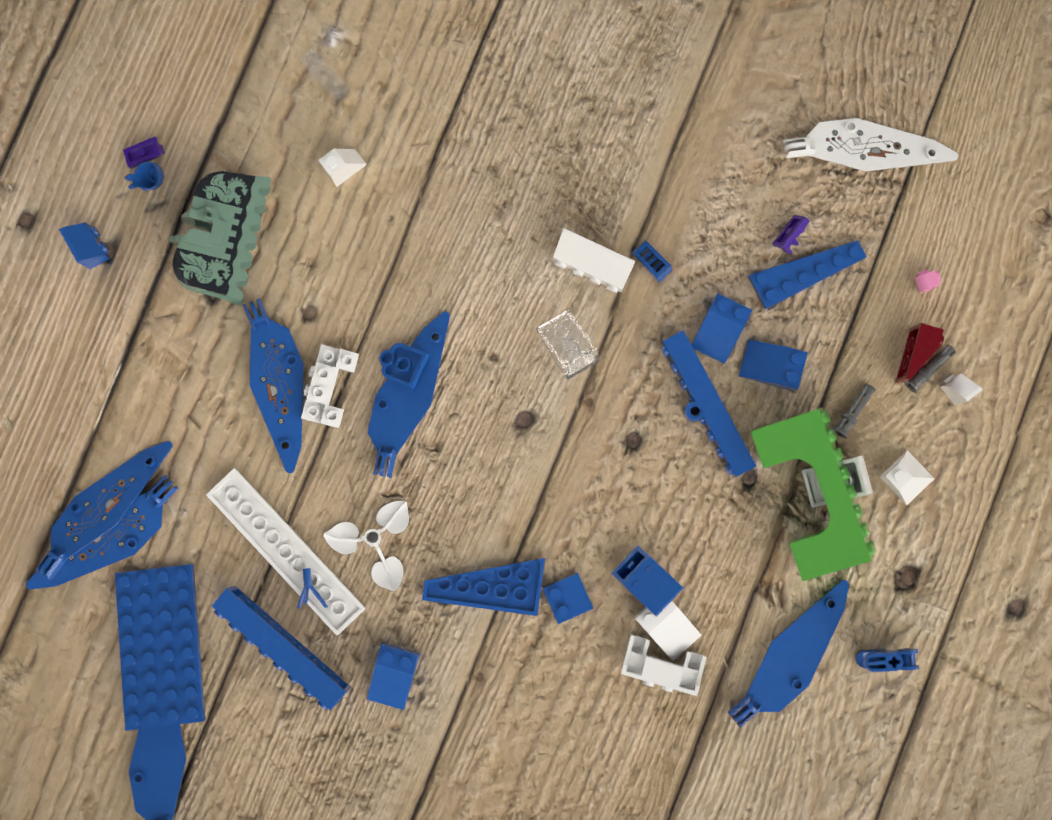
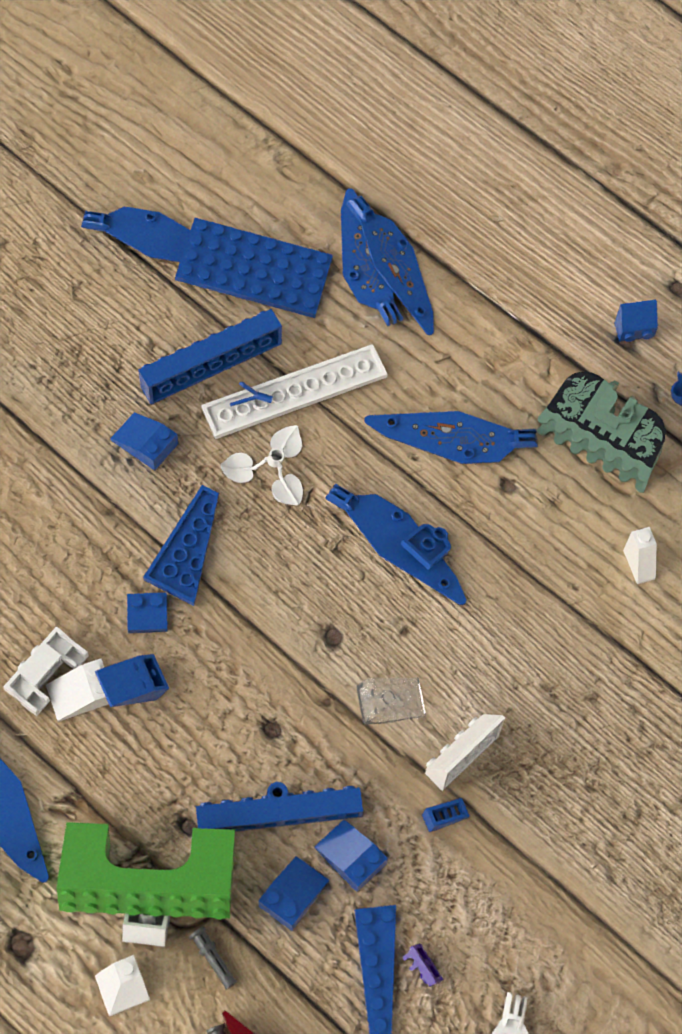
camera: 105 degrees right, 20 degrees down
white bracket [301,344,359,428] -> none

